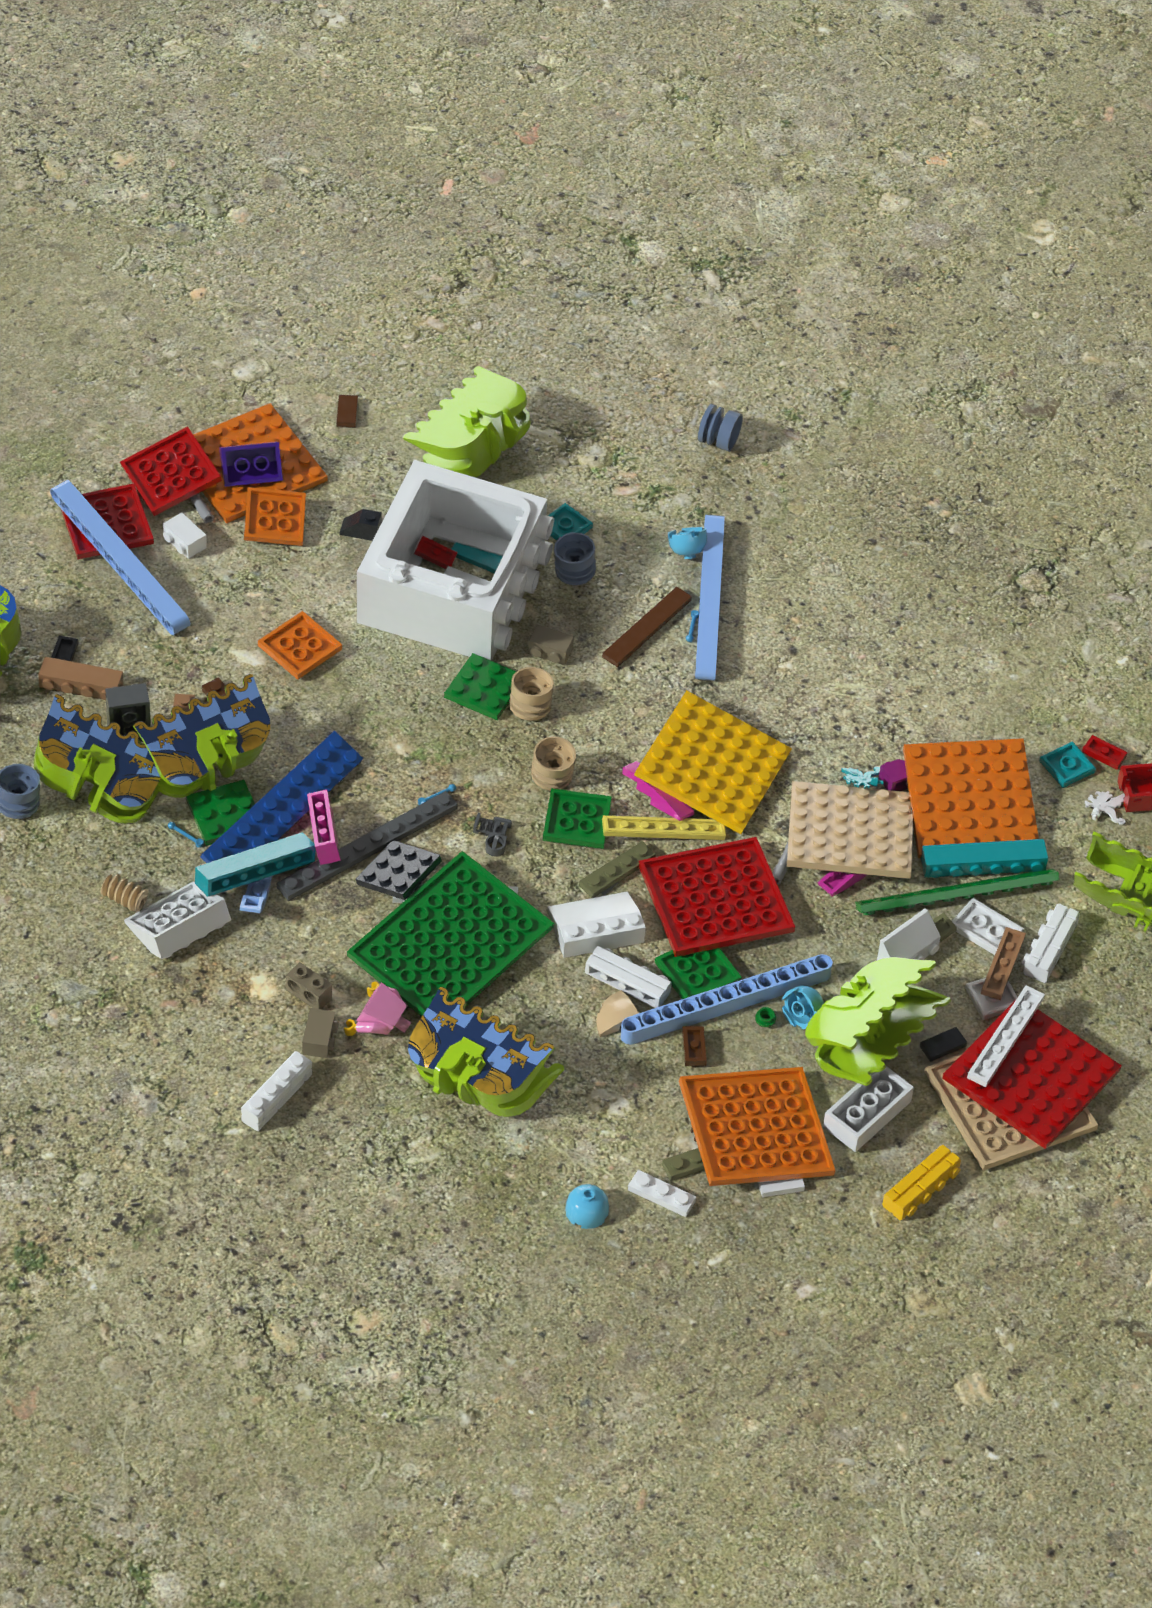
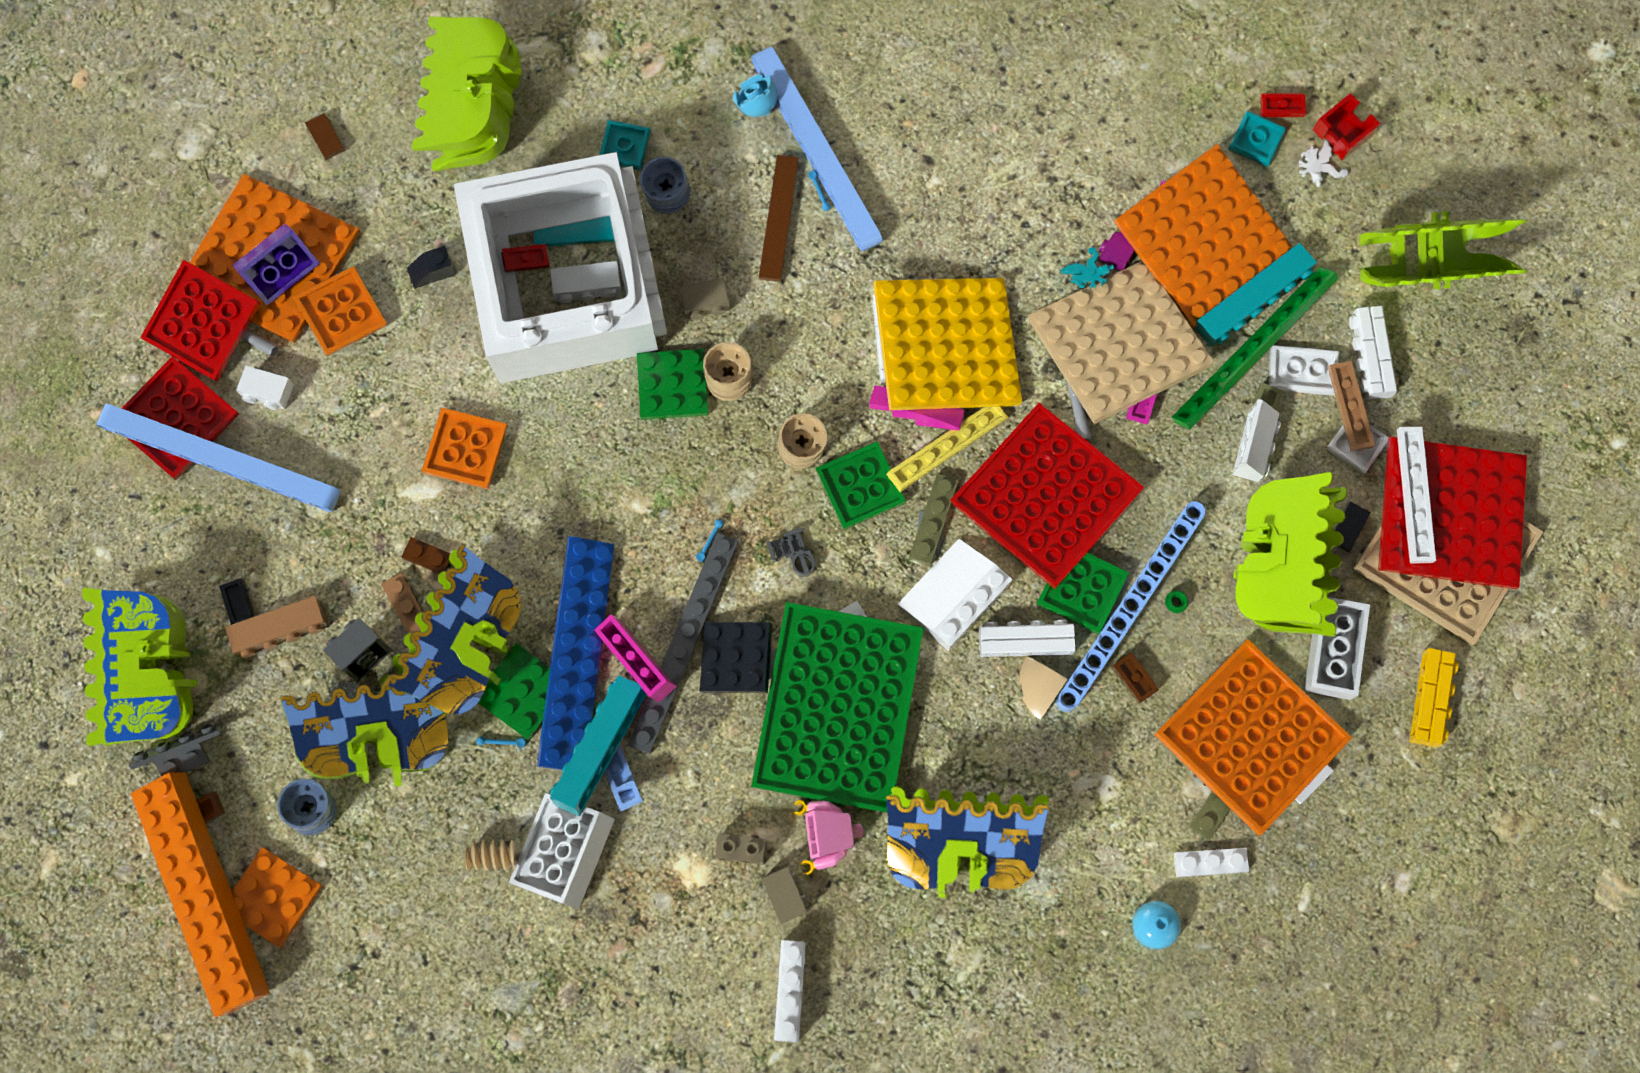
camera: 30 degrees left, 25 degrees up
medium azure cylinder [782,986,824,1029] -> none

